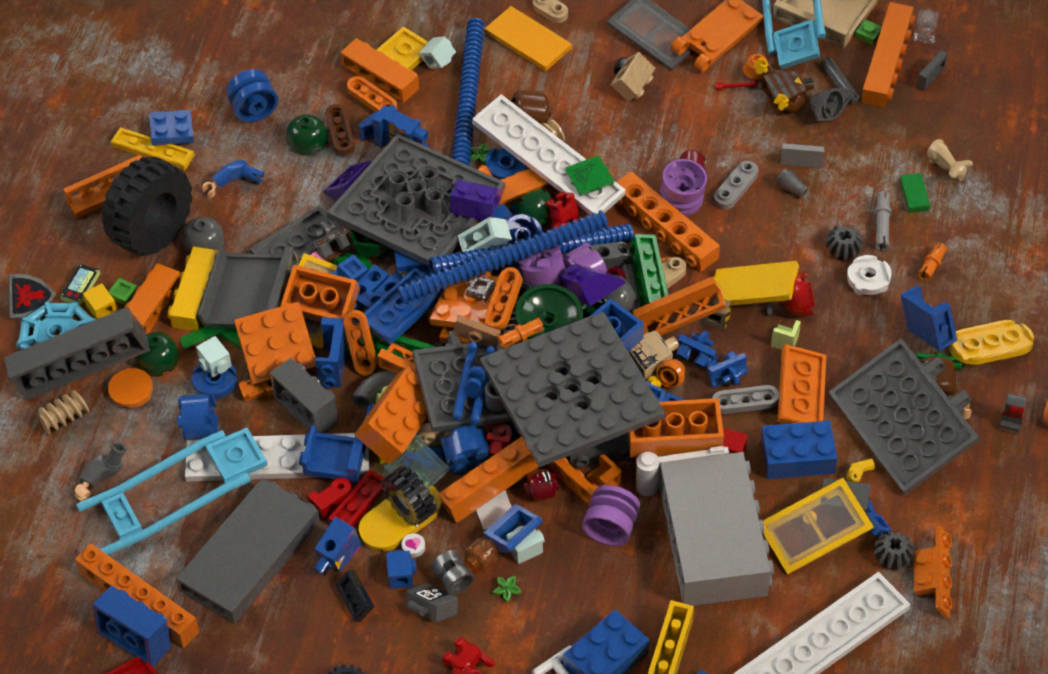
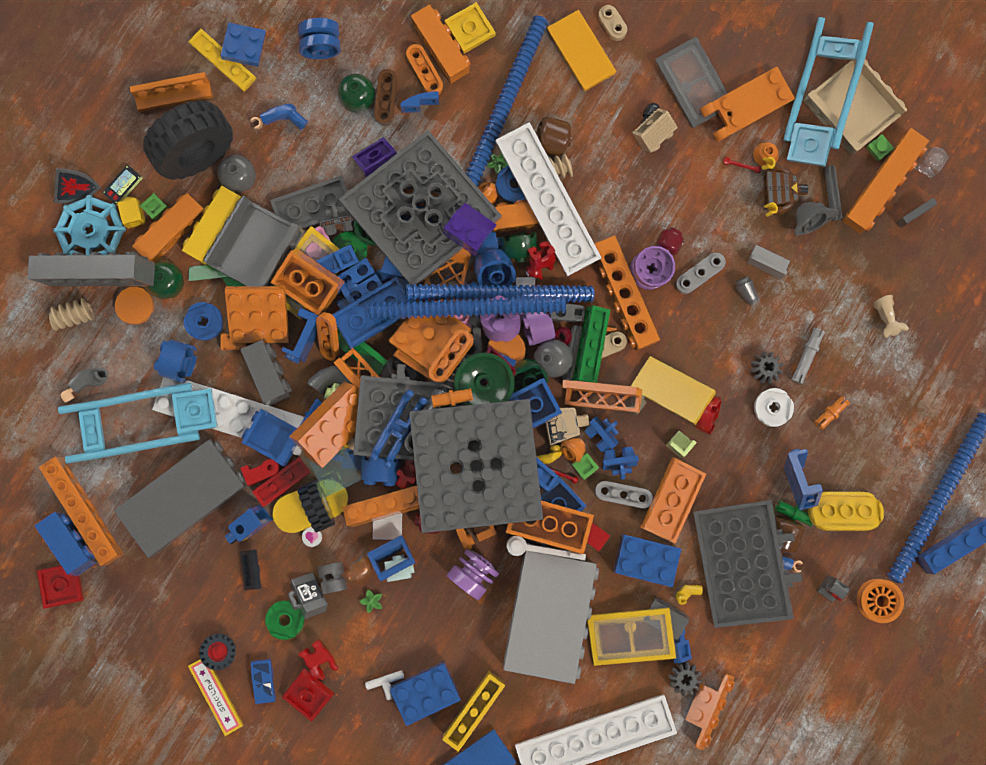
camera: 10 degrees right, 30 degrees up
light aqua brick [196,336,232,377] -> none
blue hips [373,105,429,148] -> none
blue brick [386,550,417,589] -> none
light aqua brick [419,36,456,69] -> none
medium nougat plate [453,315,501,349] -> none
light aqua brick [458,217,512,252] -> none
clear smoke tile [465,276,496,302] -> none
dark purple slope [559,264,625,306] -> none
green piece [565,155,614,197] -> none
green tile [899,173,930,213] -> none
none -> green tile [265,600,305,640]
none -> bright green plate [572,453,599,480]

